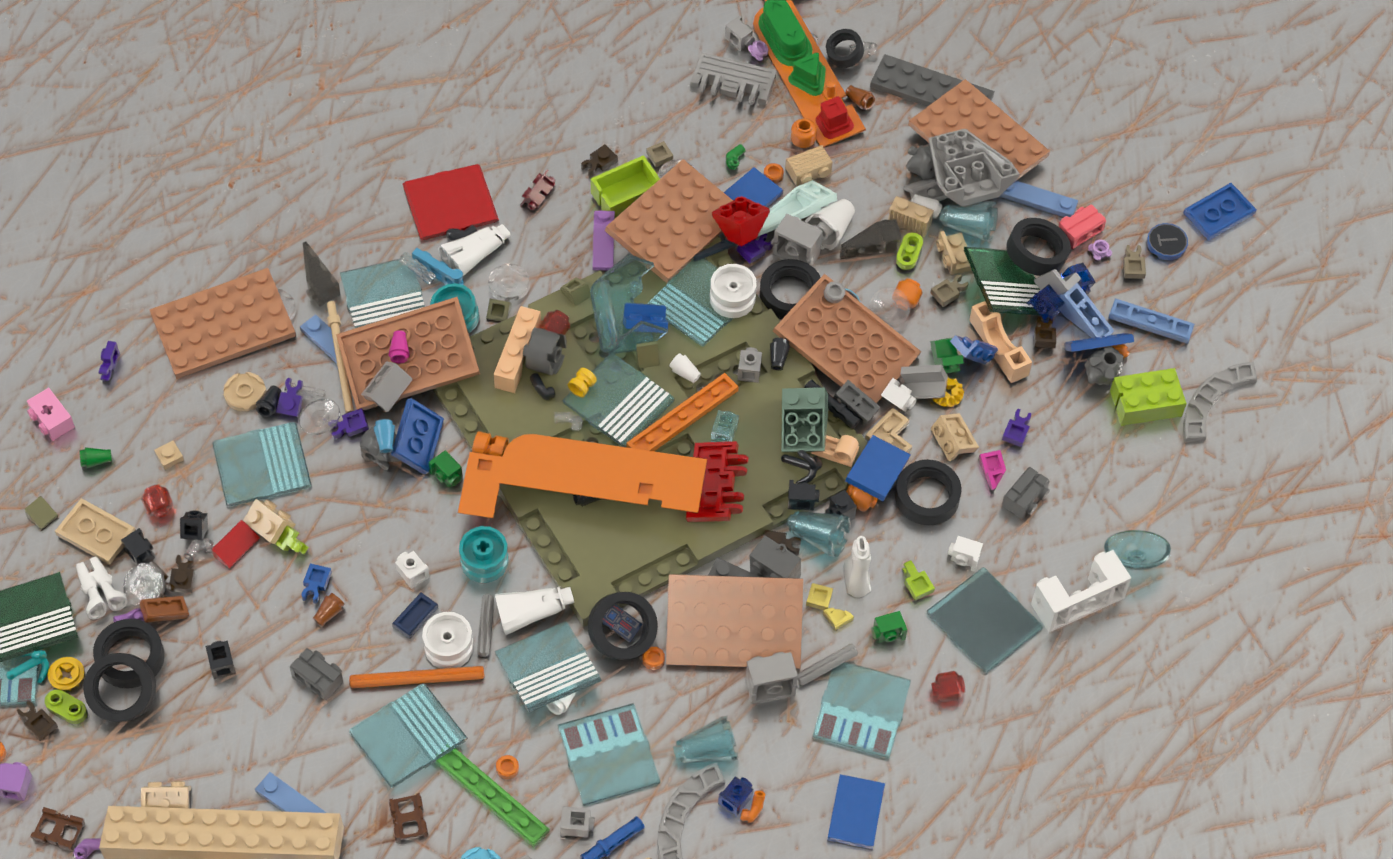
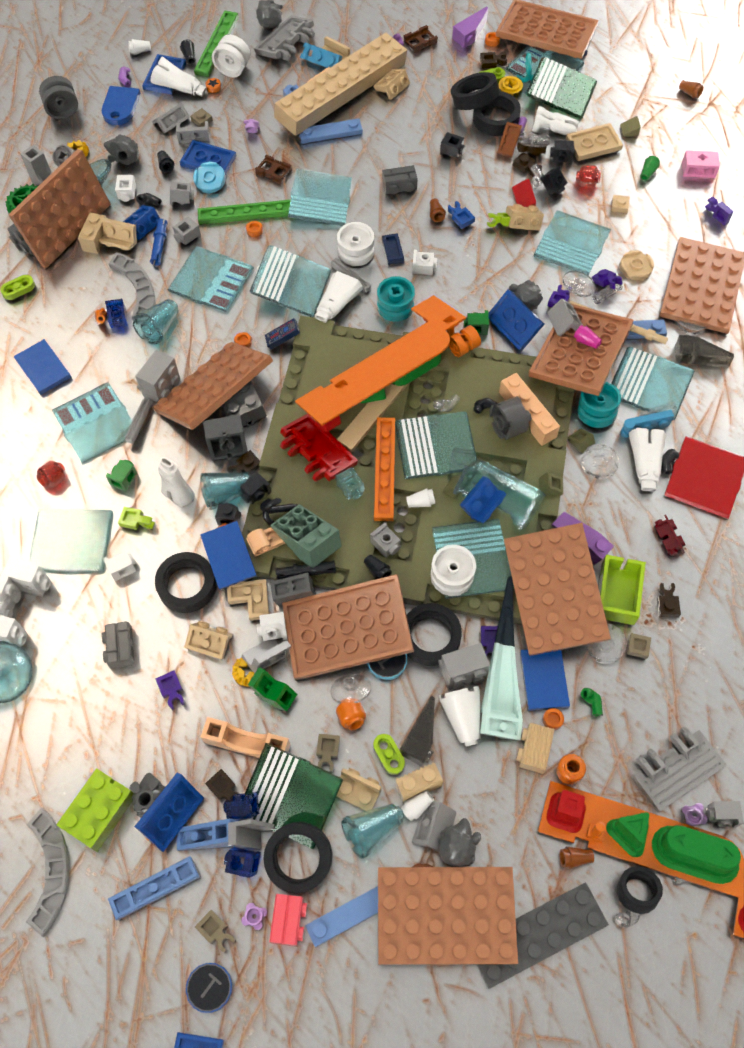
camera: 135 degrees right, 5 degrees up
black cone [256,385,282,417] -> none
orange axle [349,666,484,688] -> none
dark azure cone [373,419,395,453] -> none
clear red head [539,310,570,335] -> none
yellow wheel [567,368,597,398] -> none
black tyre [588,592,658,660] -> none
red slope [712,196,770,246] -> none
light yellow tile [806,583,833,610] -> none
light yellow tile [823,608,854,631] -> none
light grey tile [824,281,845,303] -> none
light grey wedge [929,129,1020,207] -> none
blue bracket [950,335,998,364] -> none
dark pink slope [979,450,1006,491] -> none

